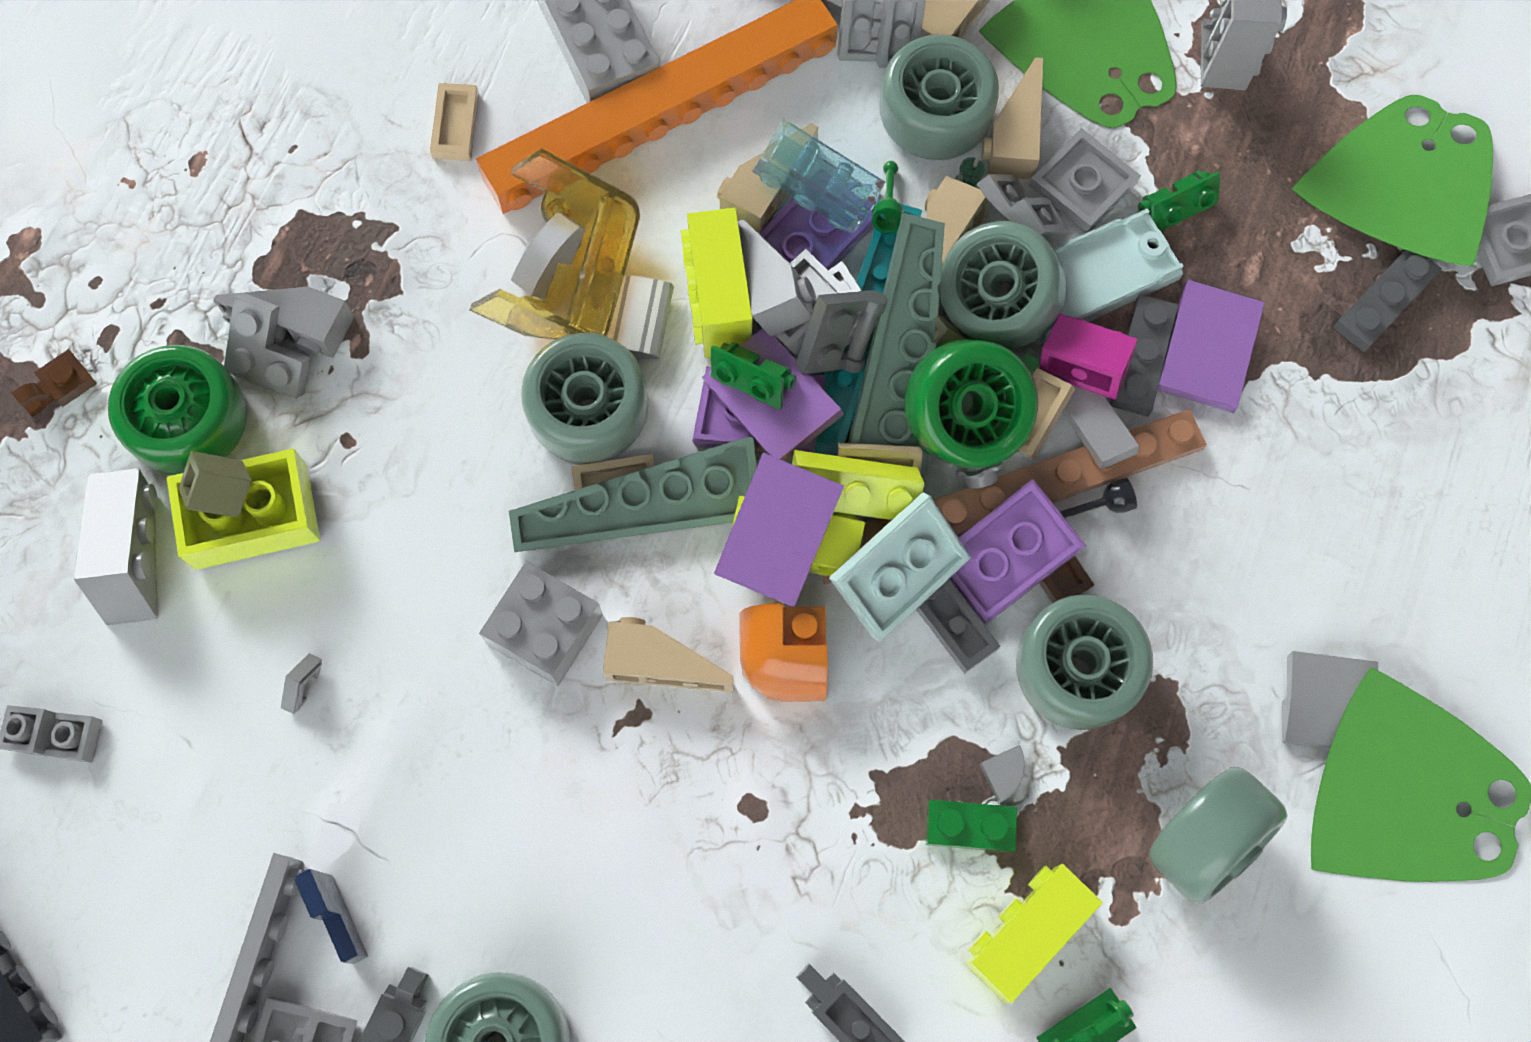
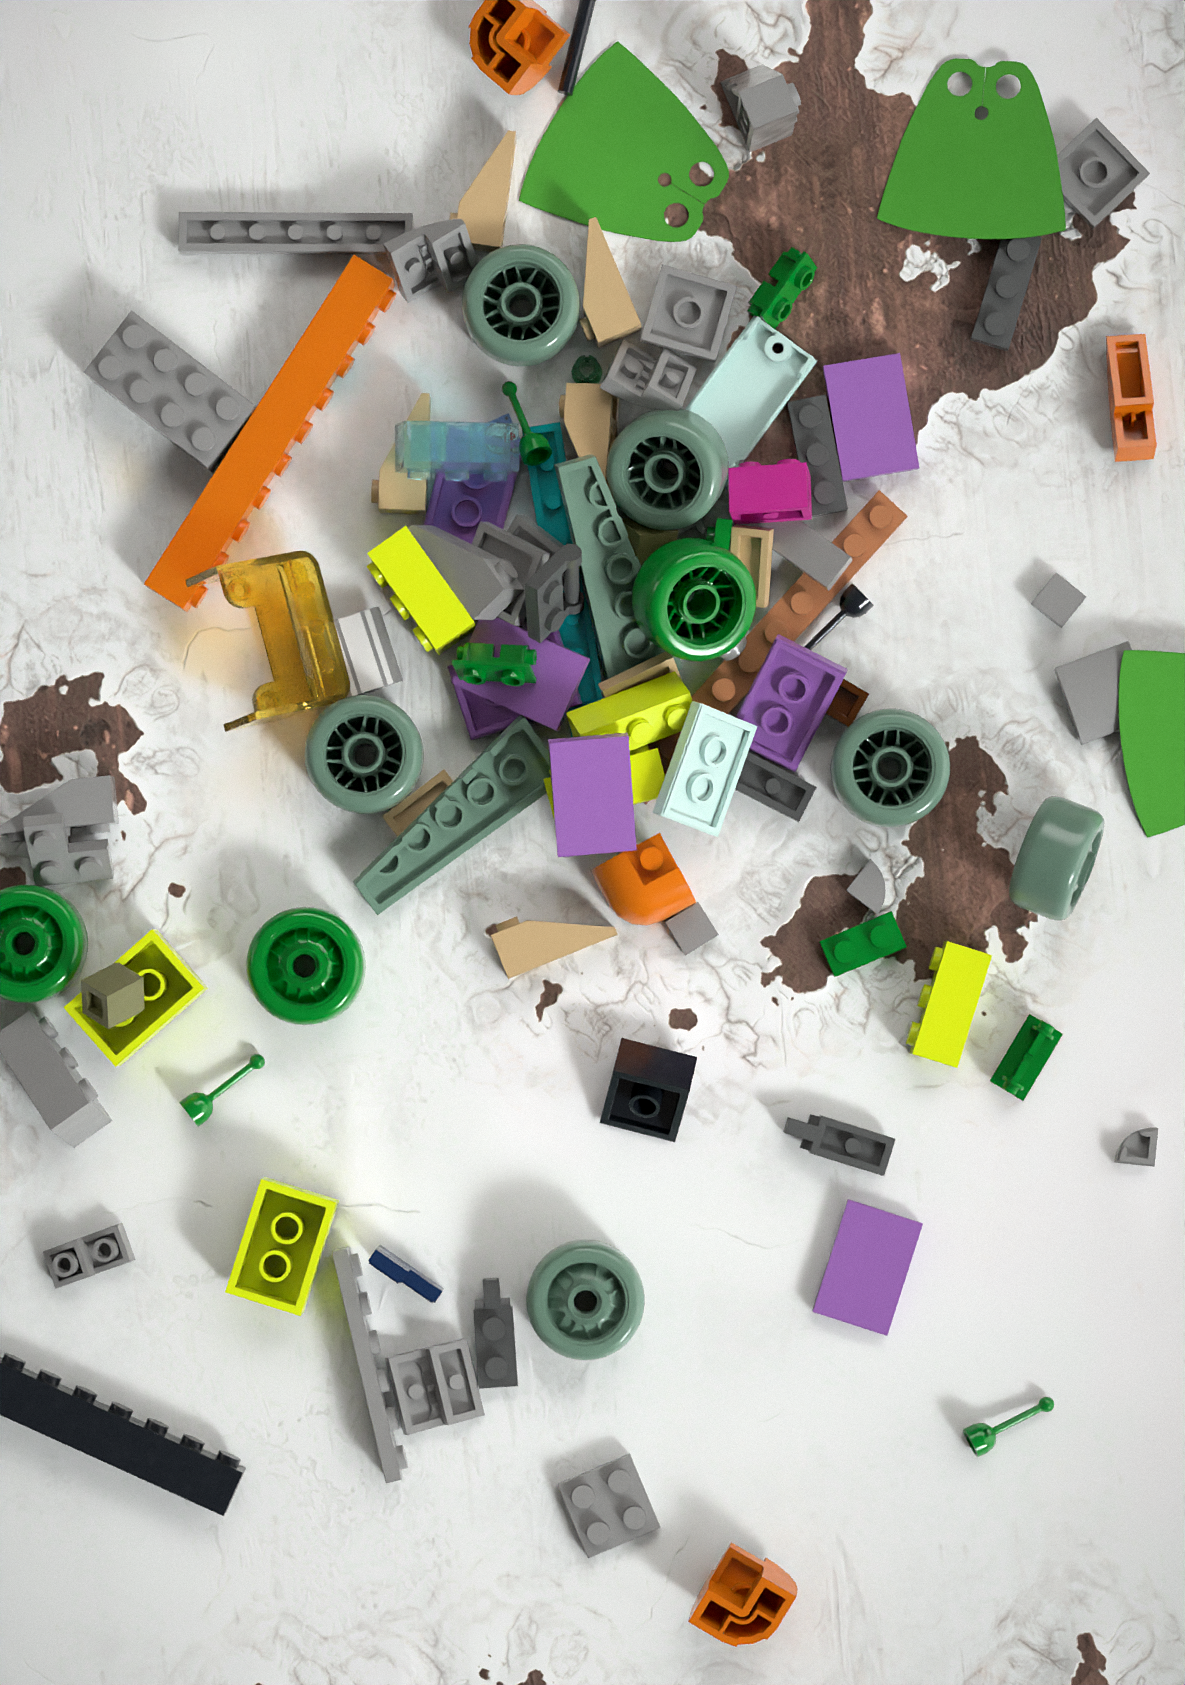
camera: 25 degrees left, 15 degrees up
light grey tile [280,653,322,714] -> none
tan tile [430,83,479,161] -> none
light grey brick [479,561,603,686] -> none
light grey slope [511,212,586,299] -> none
none -> green hinge [179,1054,265,1127]
none -> neon yellow brick [225,1177,339,1316]
none -> green wheel [246,907,366,1025]
none -> black slope [599,1038,697,1142]
none -> light grey tile [665,902,719,955]
none -> light grey tile [1031,573,1087,628]
none -> orange slope [1106,334,1157,462]

